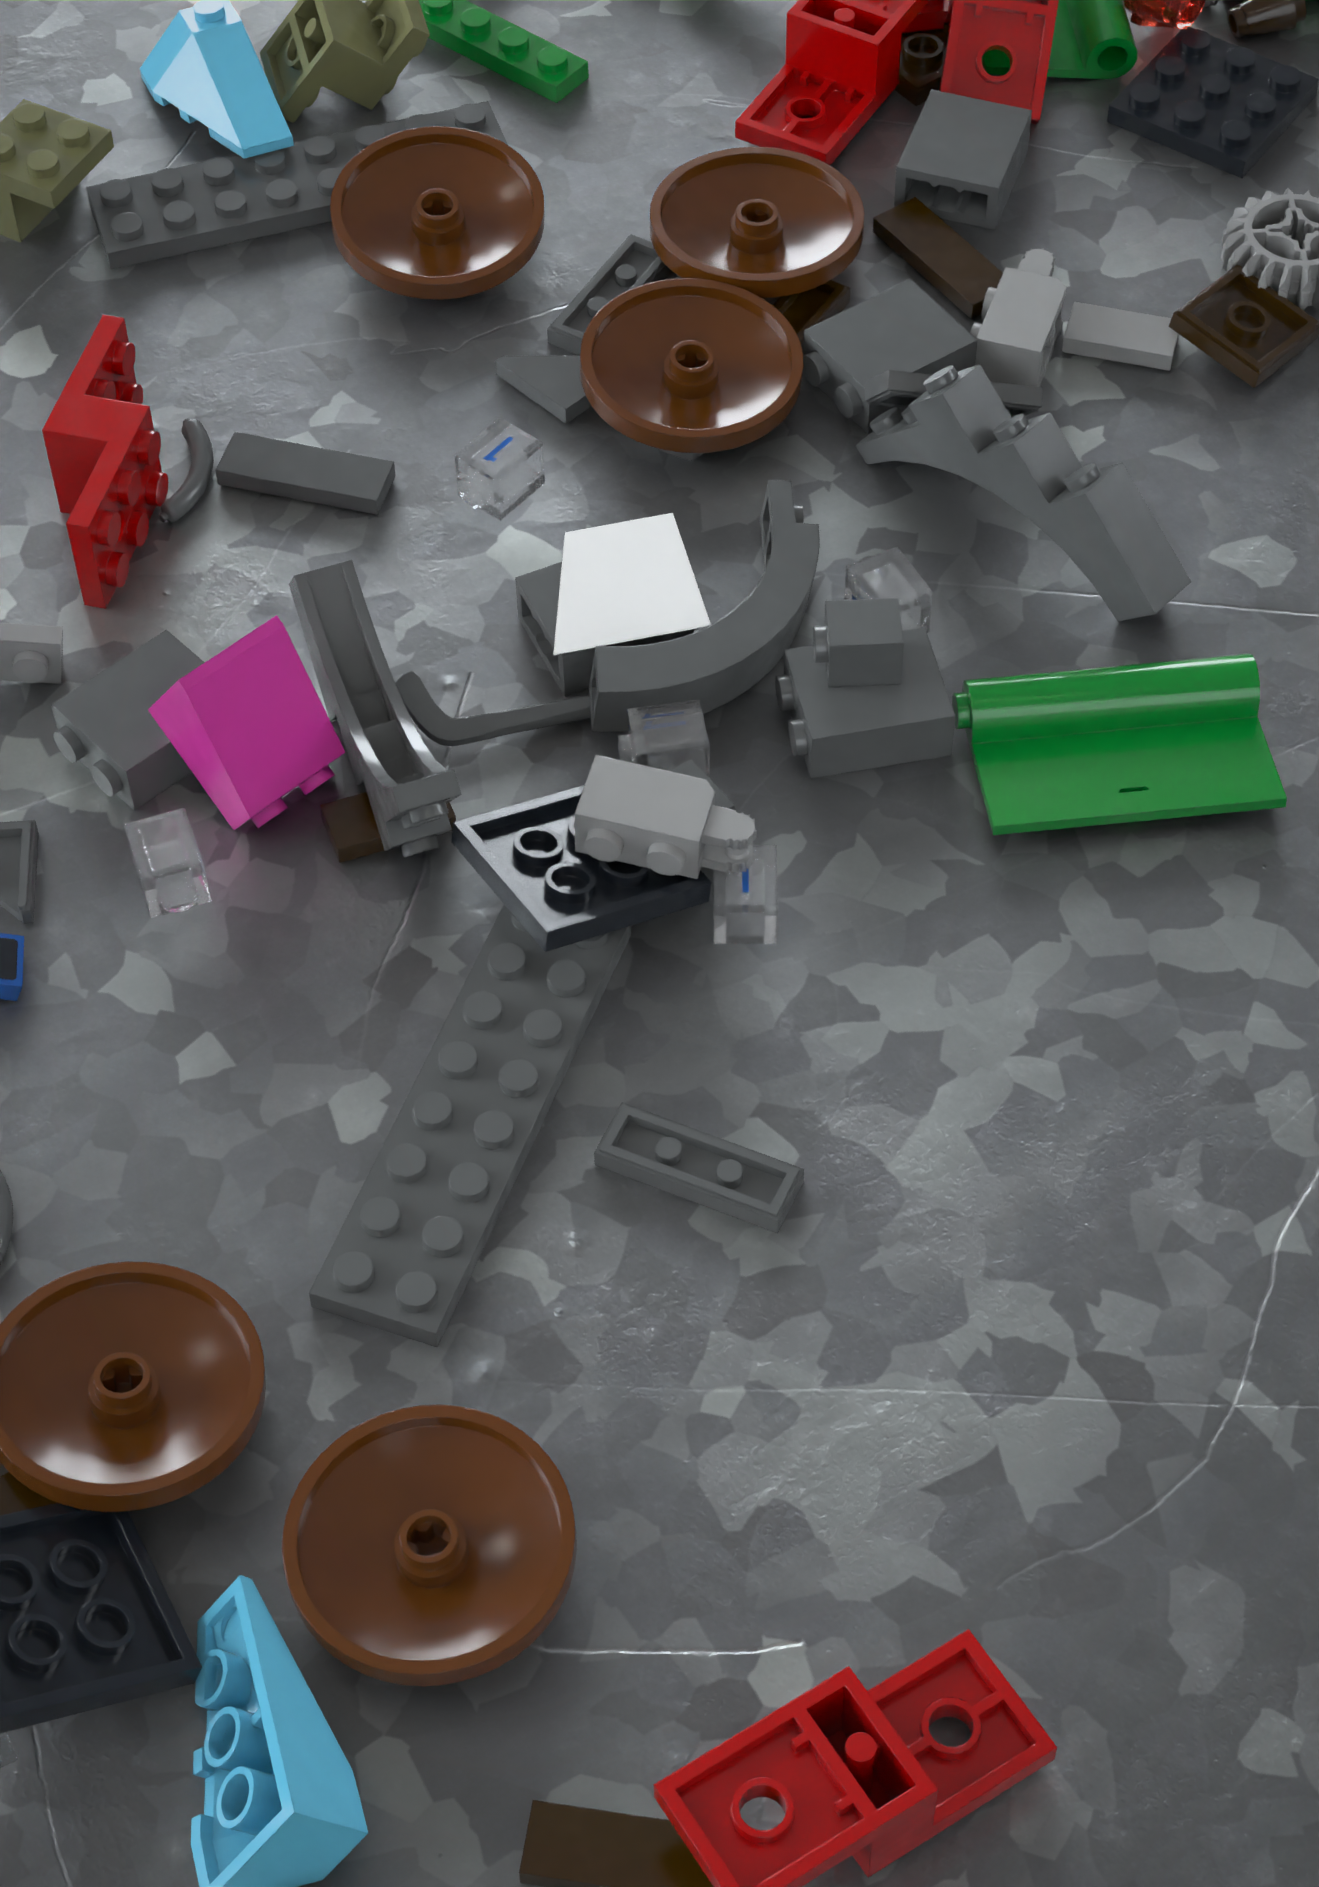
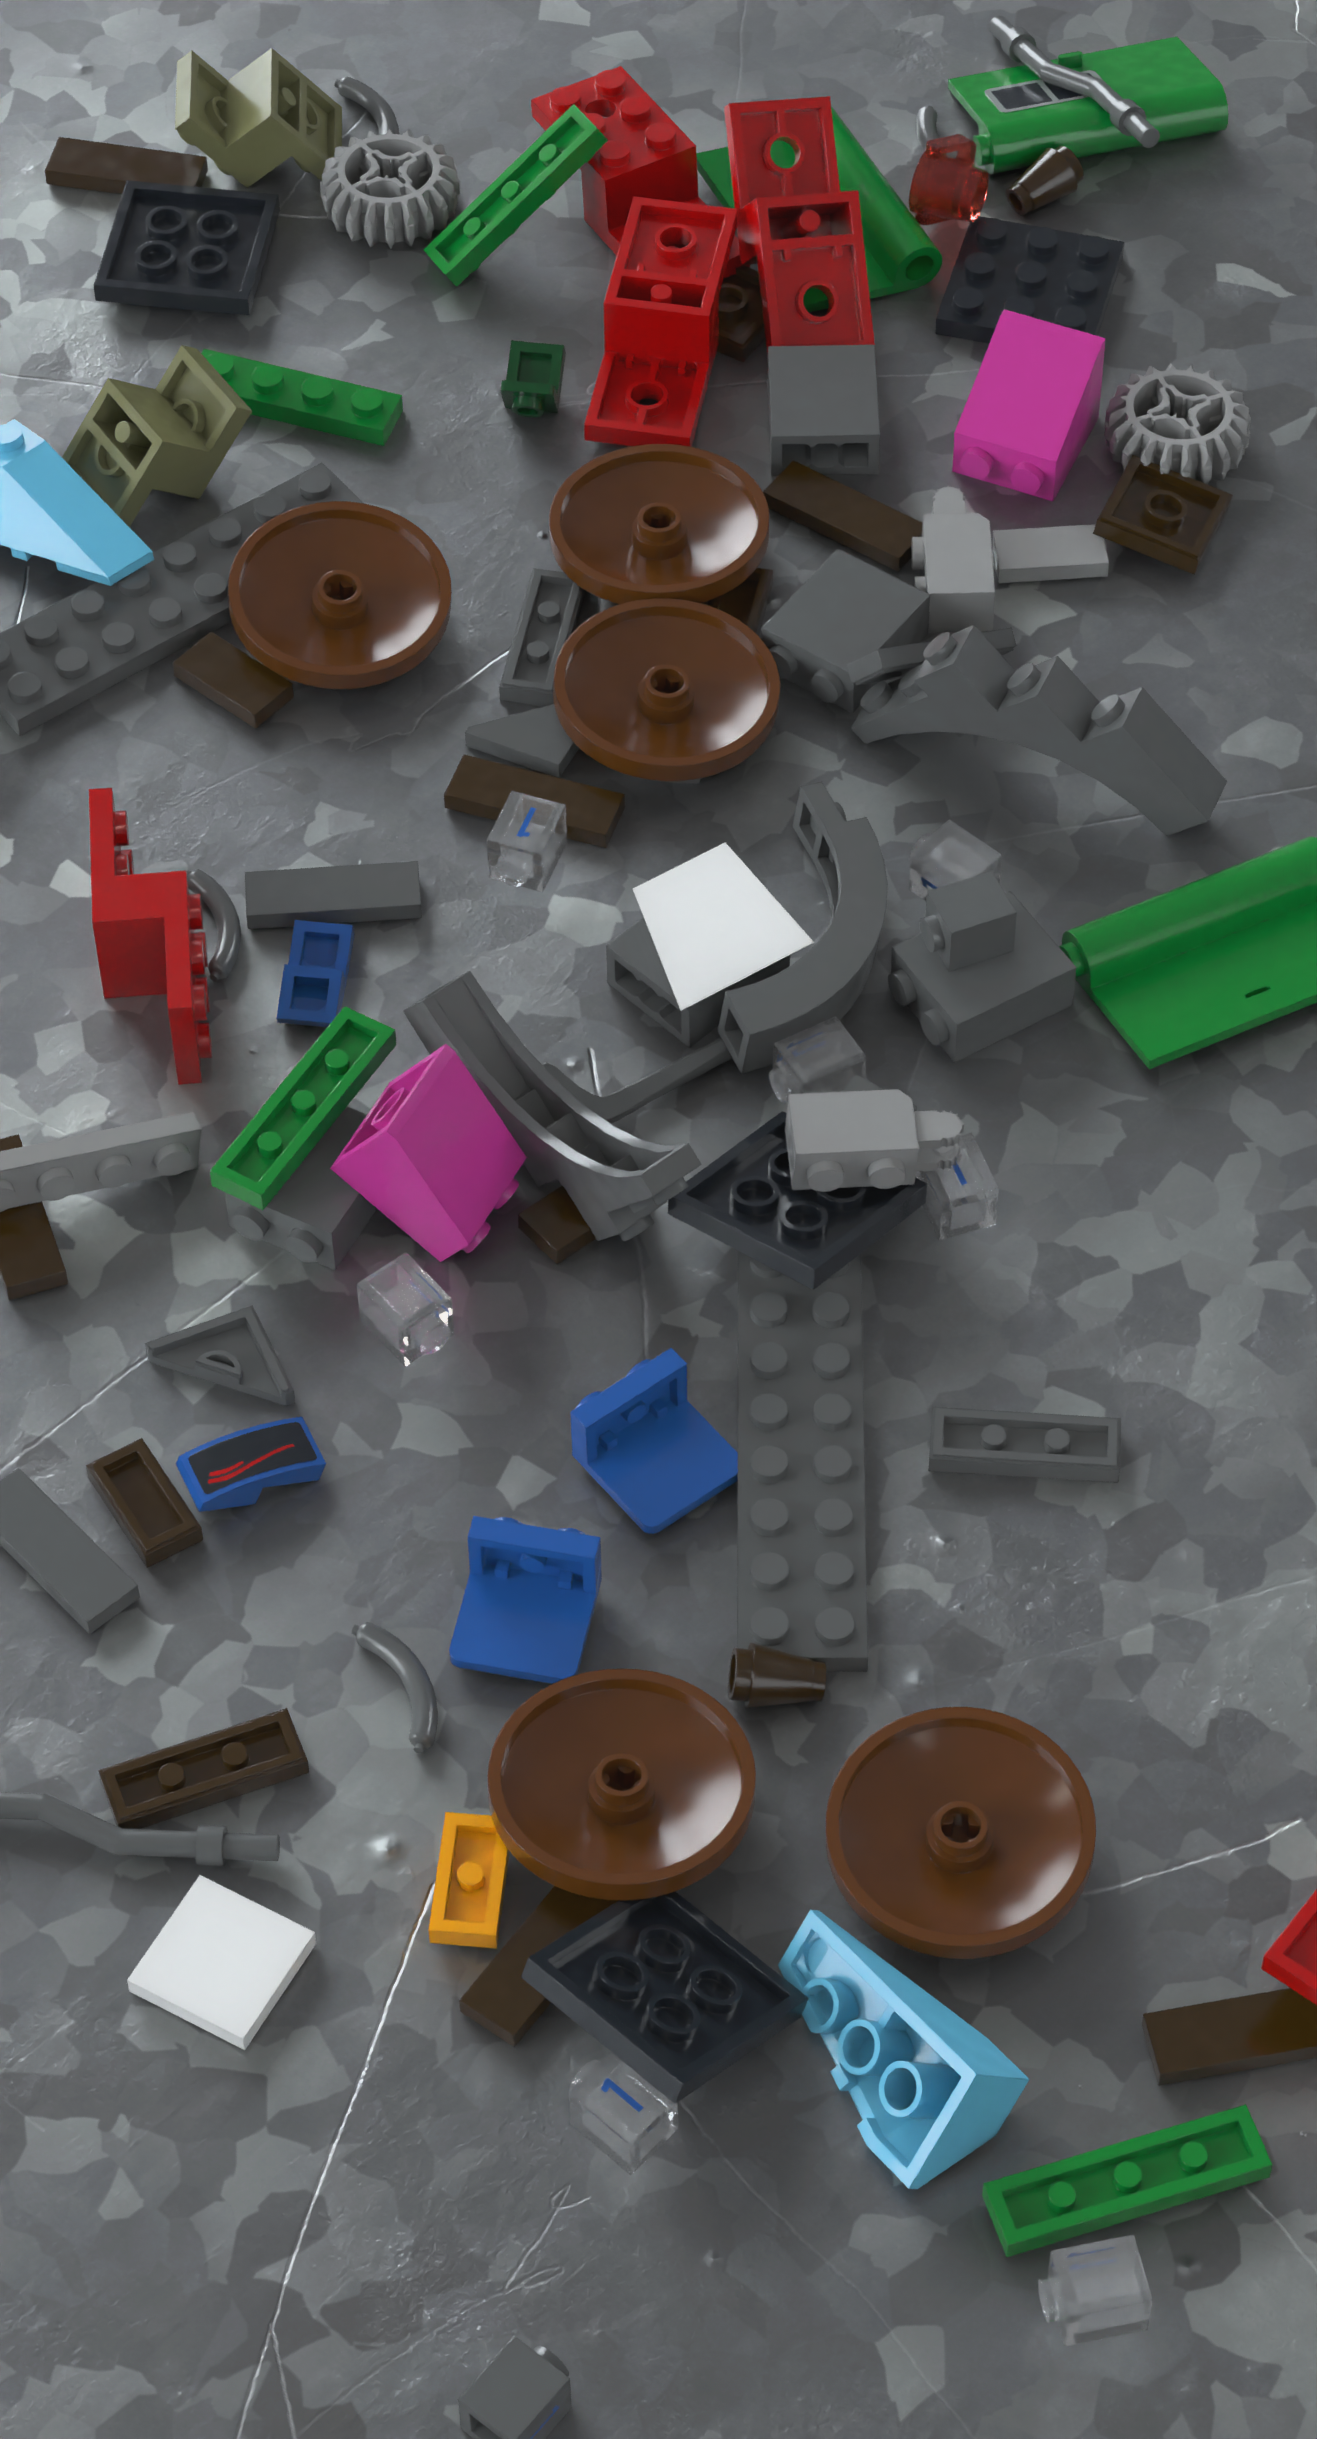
camera: 20 degrees left, 0 degrees up
none -> dark brown tile [173,632,294,729]
none -> green plate [210,1006,397,1210]
none -> blue slope [276,920,355,1027]
none -> dark brown tile [444,754,625,848]
none -> blue bracket [449,1516,602,1684]
none -> dark green bracket [500,340,566,417]
none -> blue bracket [570,1348,738,1534]
none -> dark brown cone [728,1643,826,1708]
none -> dark pink slope [952,309,1106,501]

